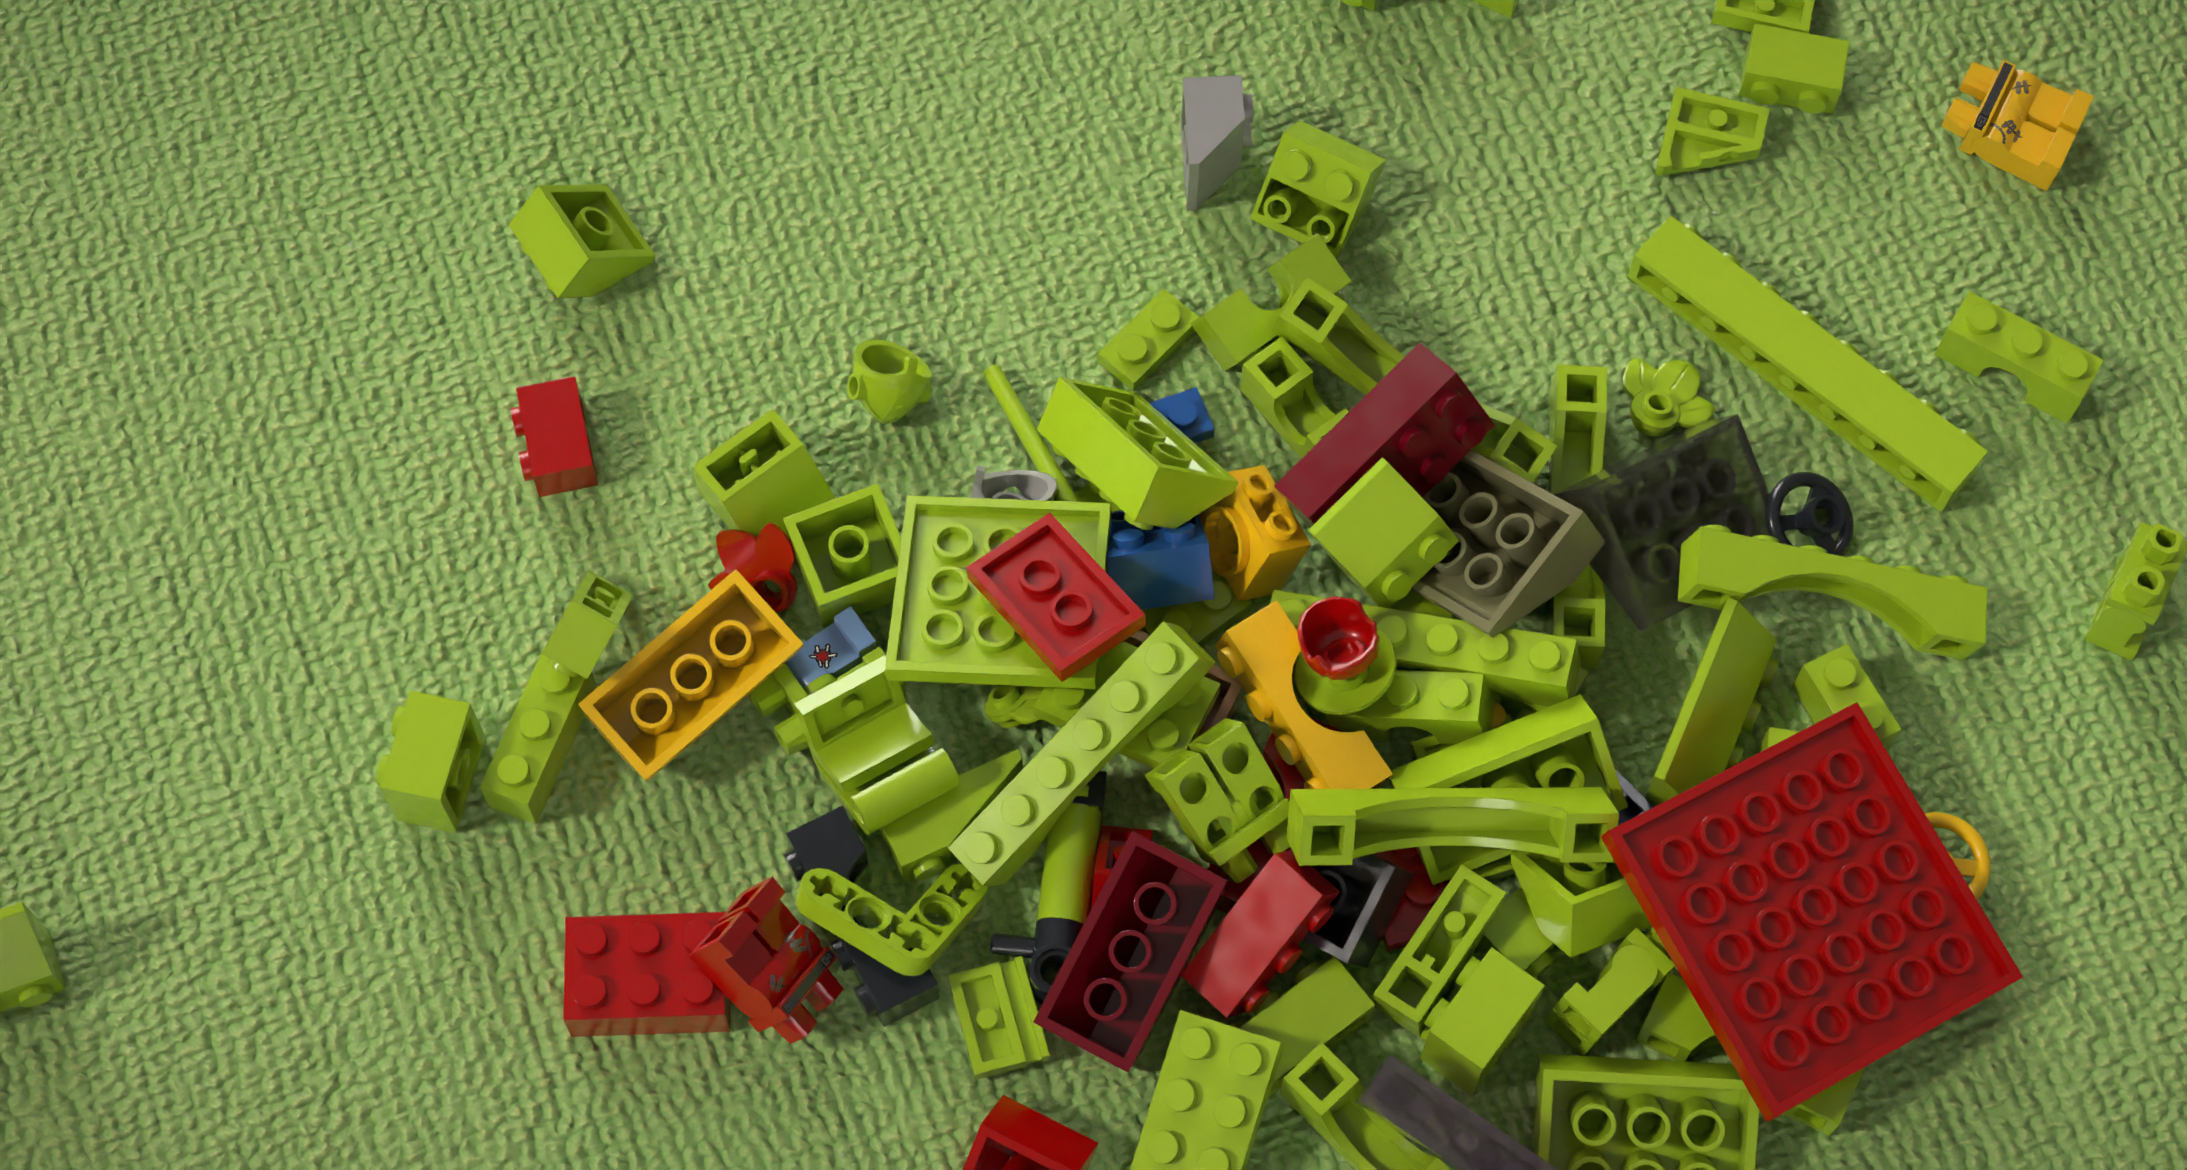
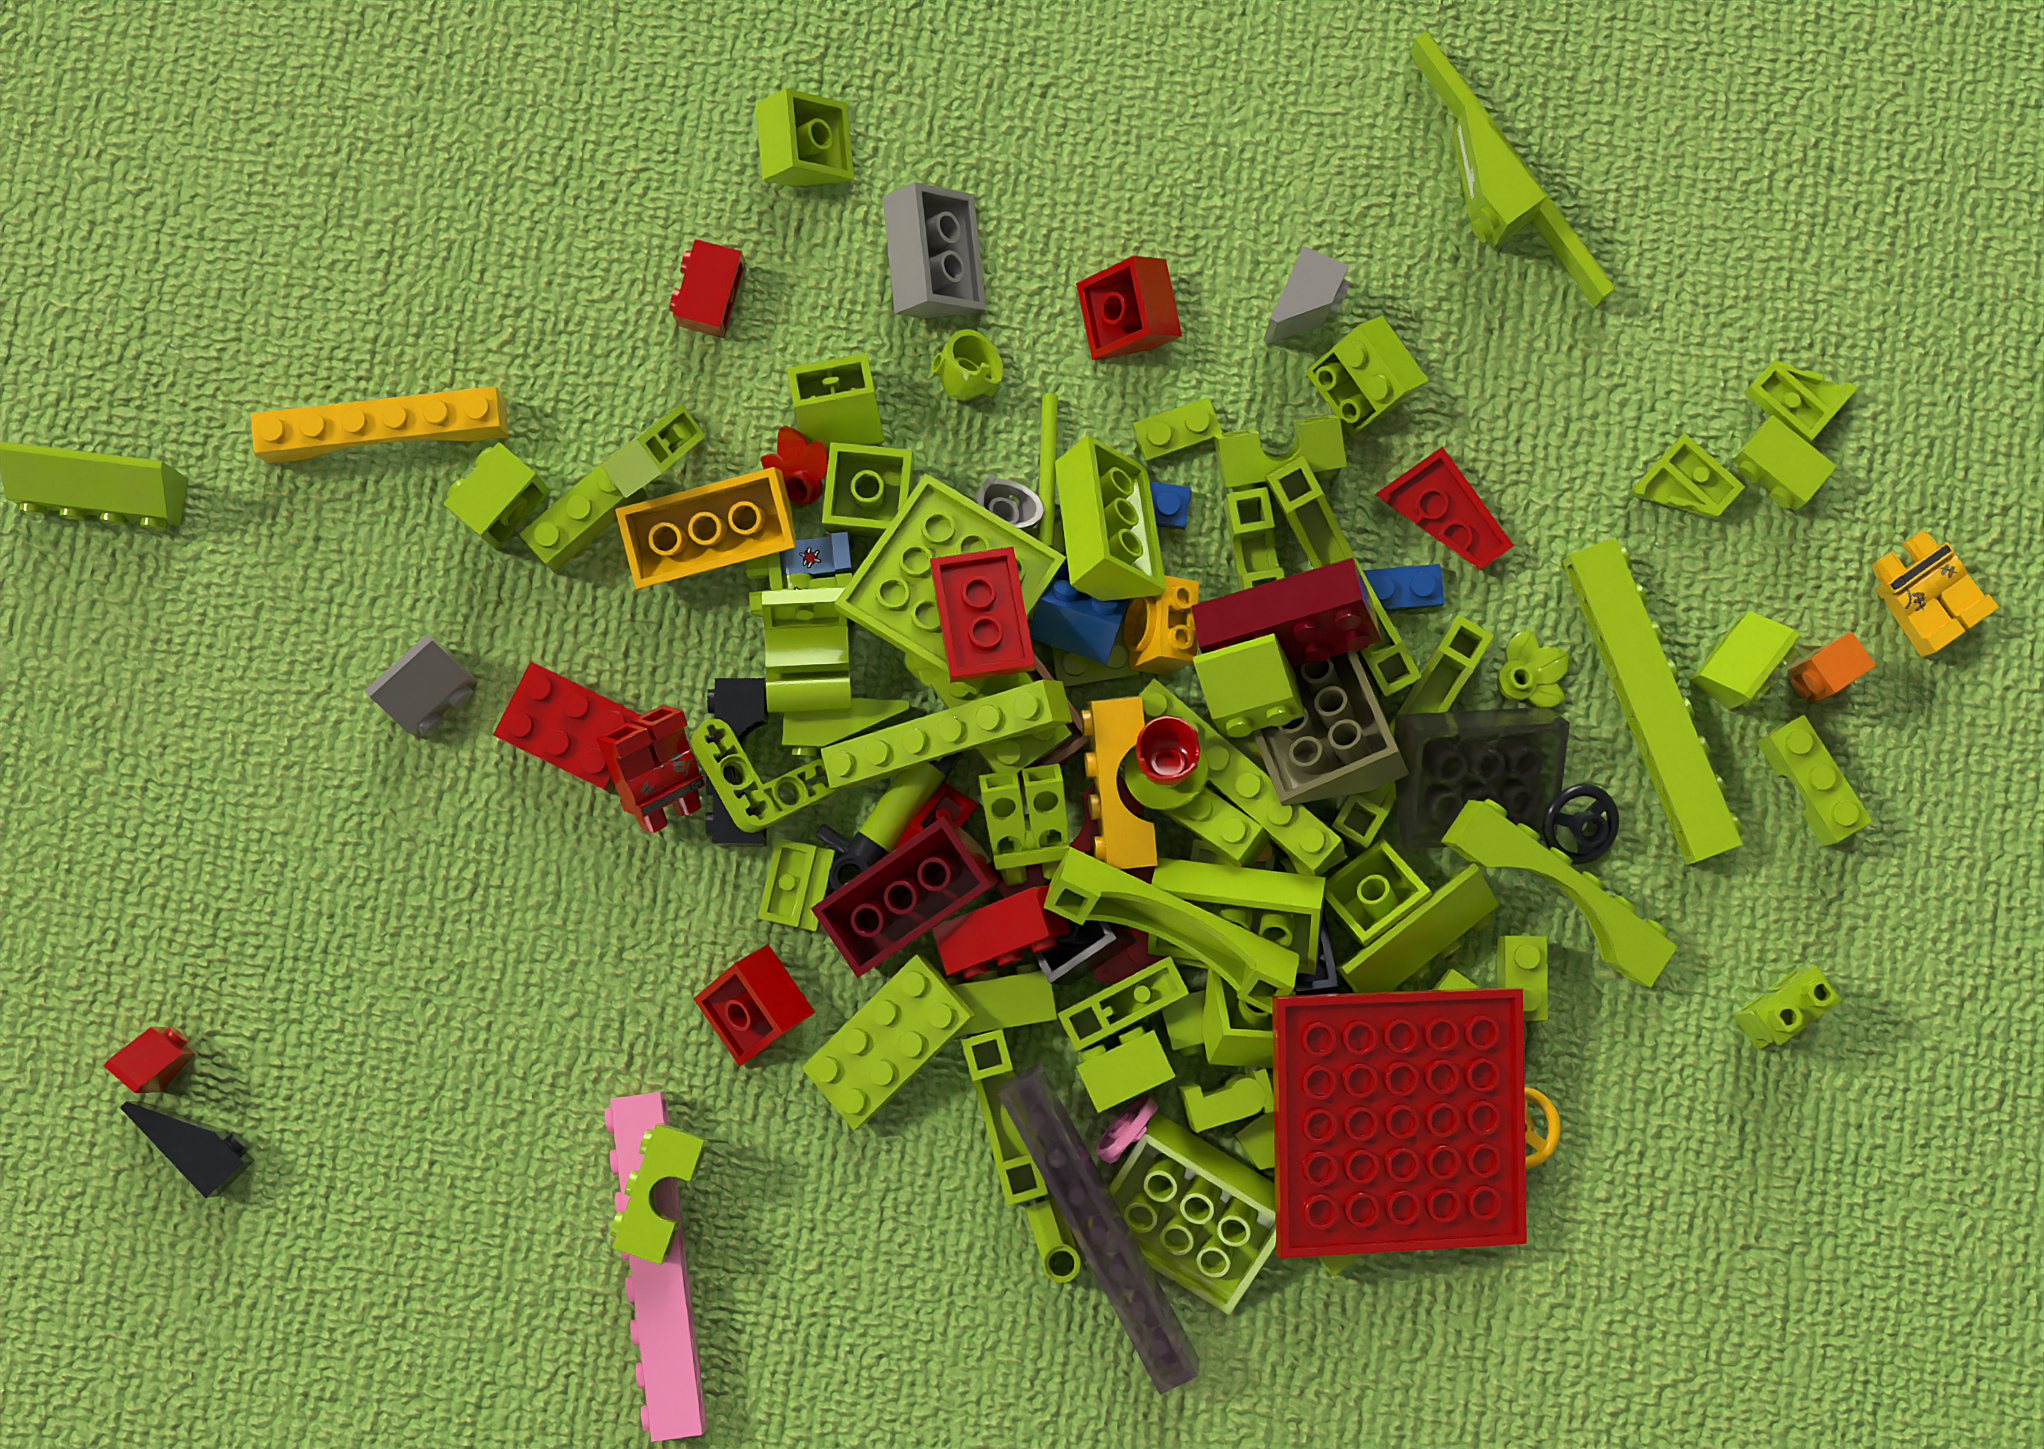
camera: 30 degrees right, 15 degrees up
none -> yellow arch [251,386,509,464]
none -> light grey slope [364,634,477,737]
none -> light grey slope [882,182,986,319]
none -> red slope [1076,256,1182,360]
none -> bright pink wheel [1095,1094,1159,1164]
none -> lime slope [1324,838,1433,946]
none -> blue plate [1362,564,1445,611]
none -> red wing [1375,446,1514,571]
none -> lime slope [1690,611,1801,710]
none -> orange piece [1787,631,1876,704]

